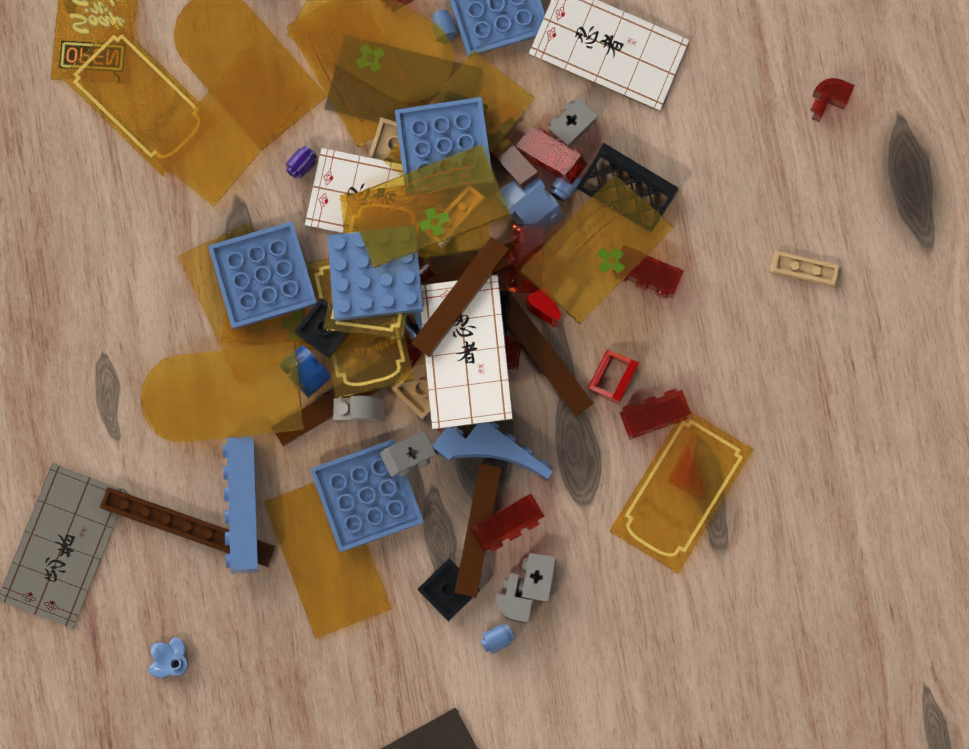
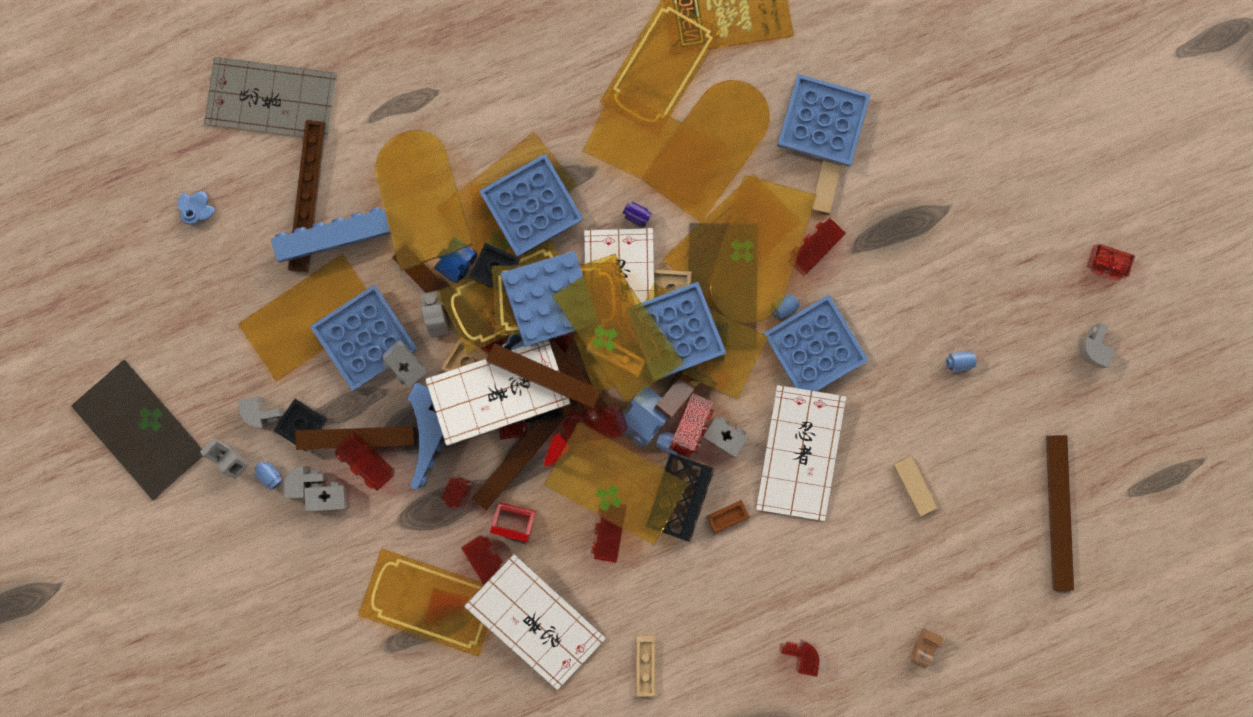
camera: 75 degrees right, 5 degrees up
none -> light grey brick [200,437,249,479]
none -> light grey brick [238,397,284,428]
none -> clear red brick [441,476,476,509]
none -> white piece [464,554,606,690]
none -> dark orange tile [707,500,750,534]

